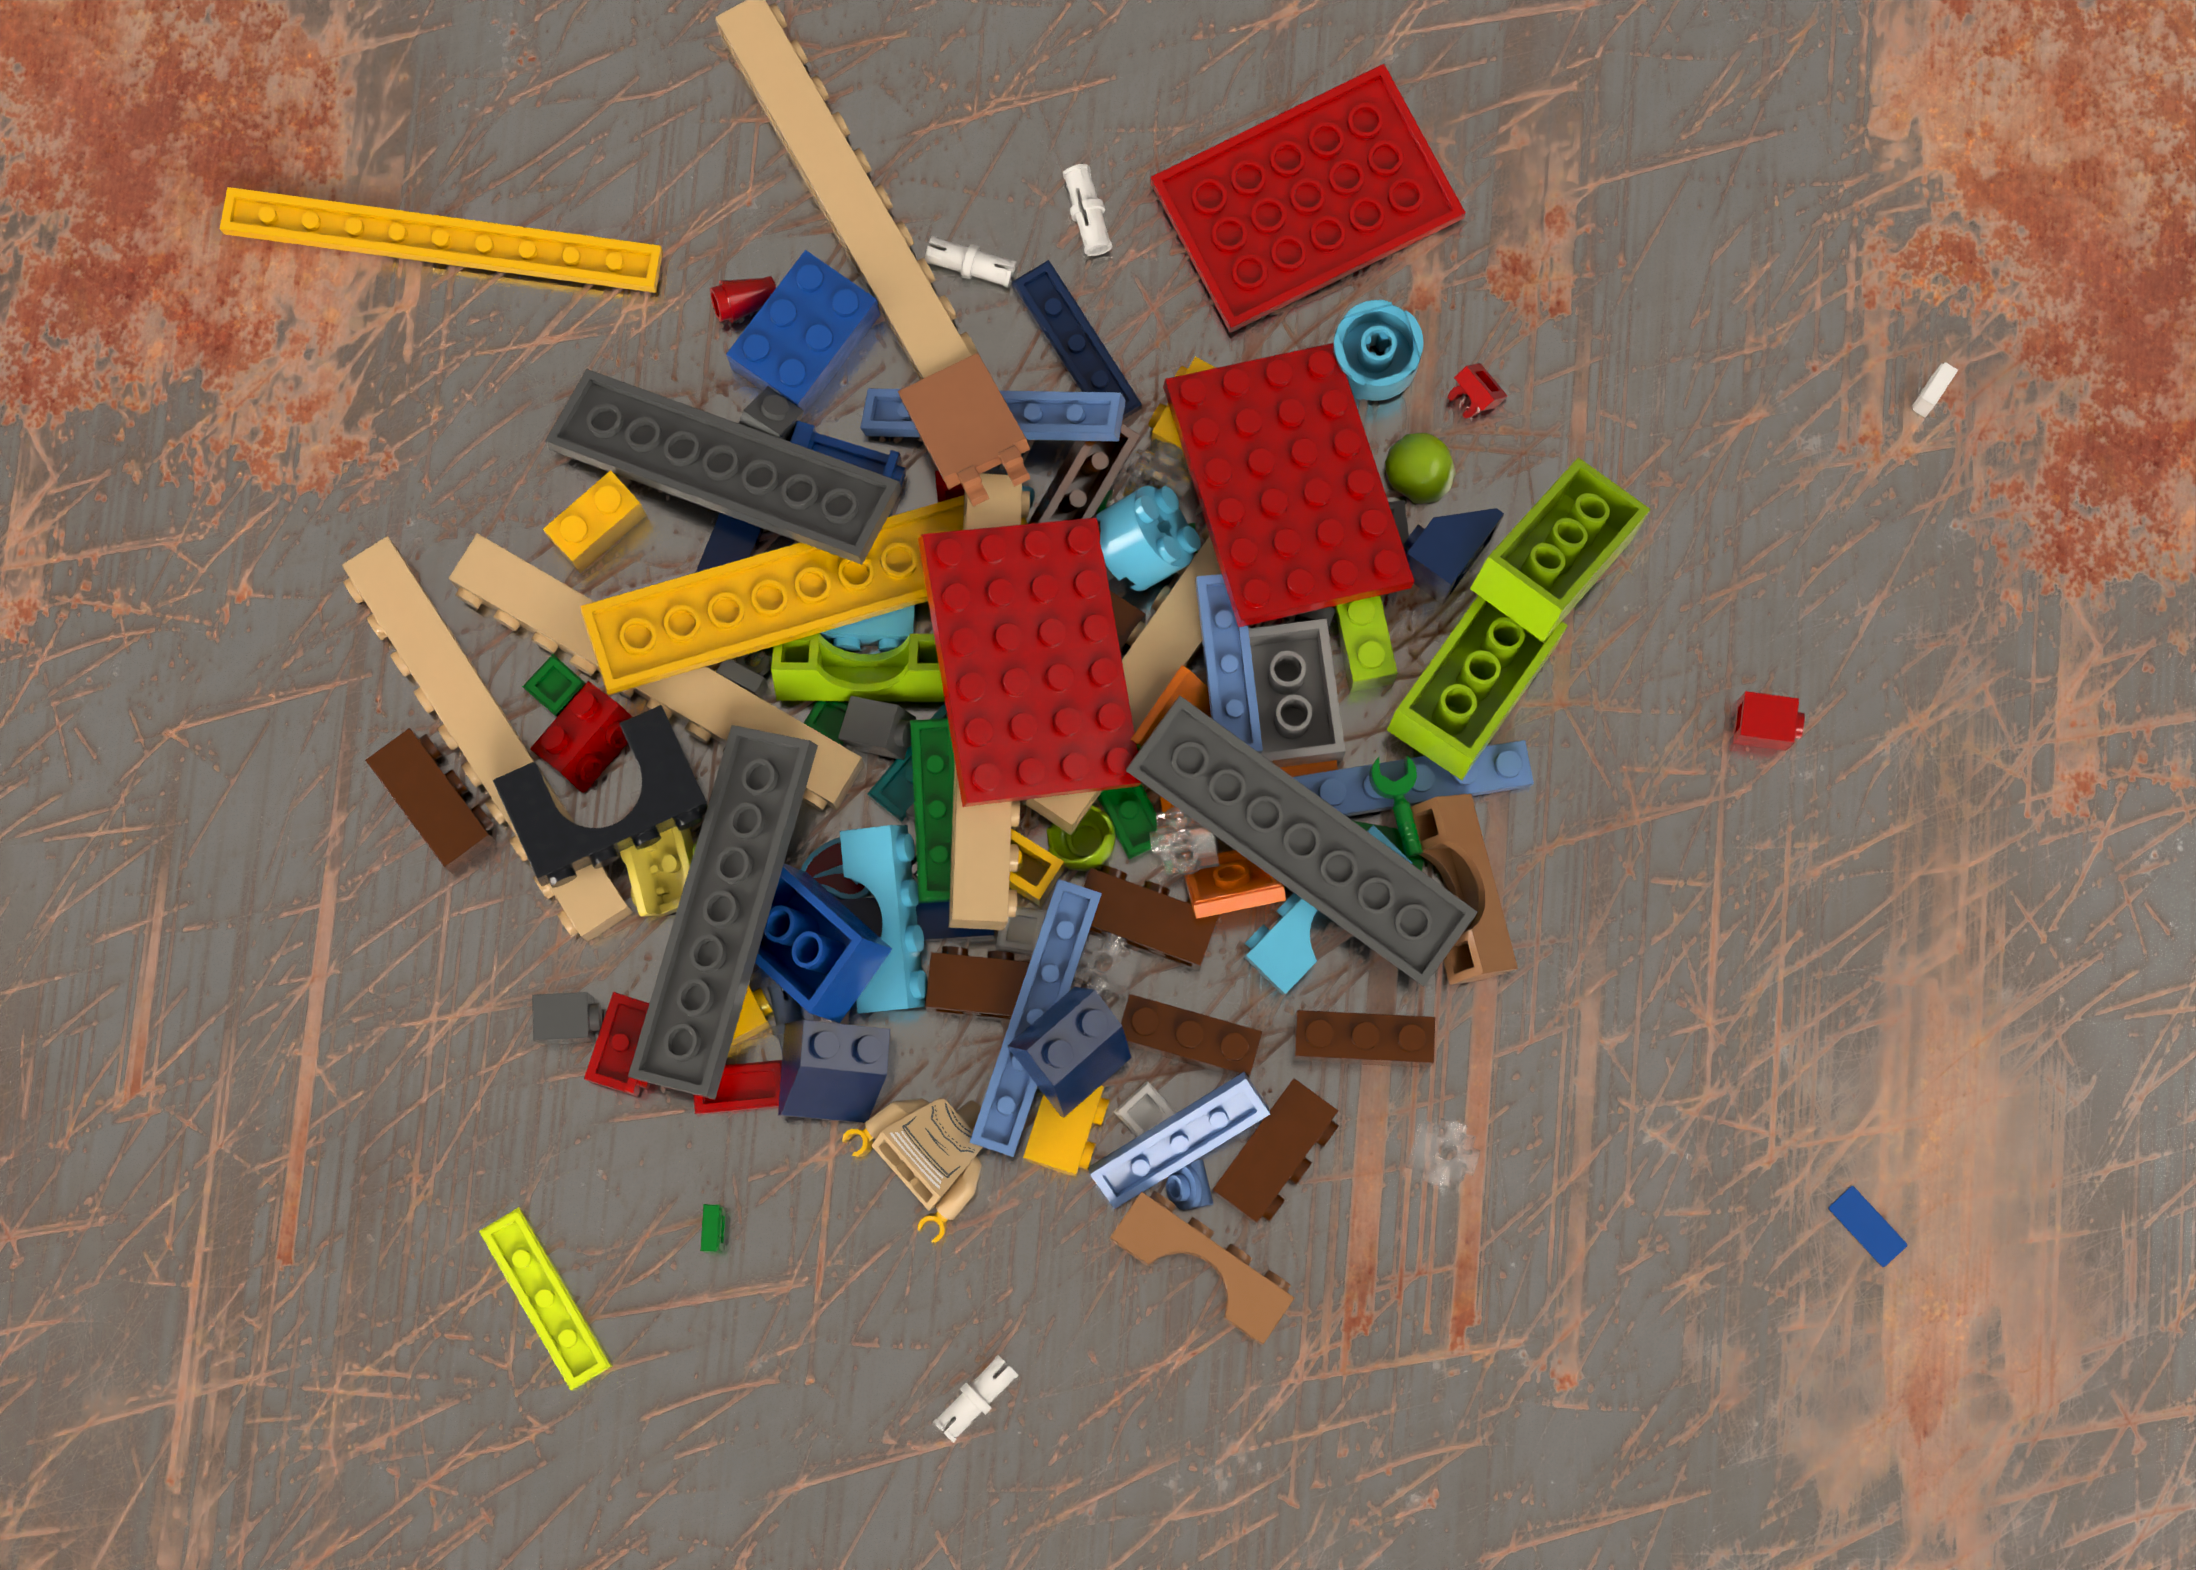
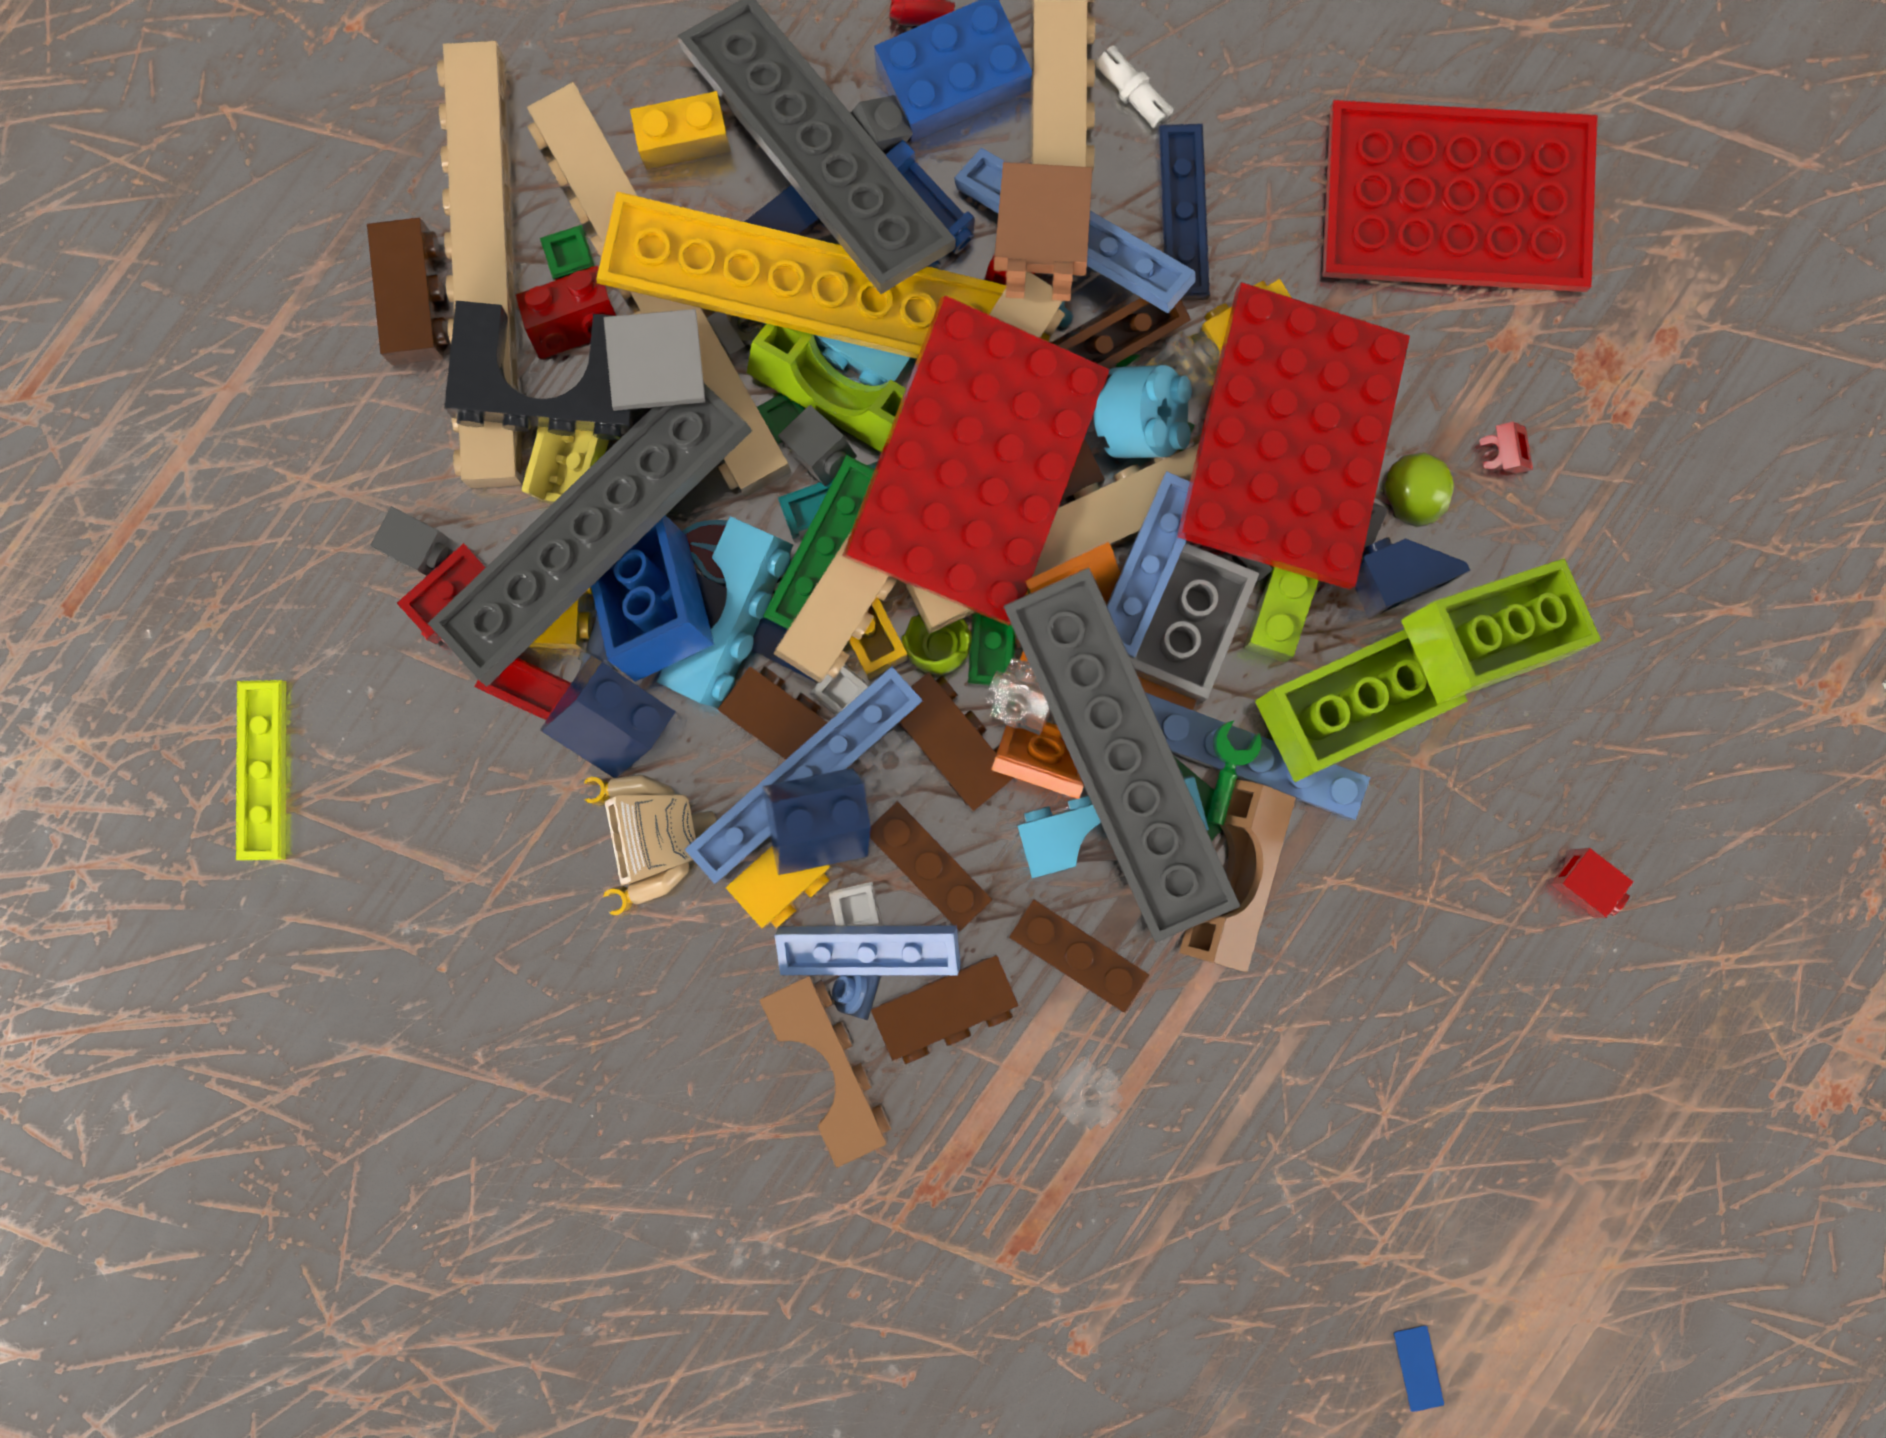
camera: 30 degrees right, 5 degrees up
green tile [700,1204,726,1254] -> none
white pin [933,1355,1019,1443] -> none
white pin [1063,164,1113,256] -> none
medium azure brick [1333,300,1424,401] -> none
none -> light grey tile [604,309,705,411]

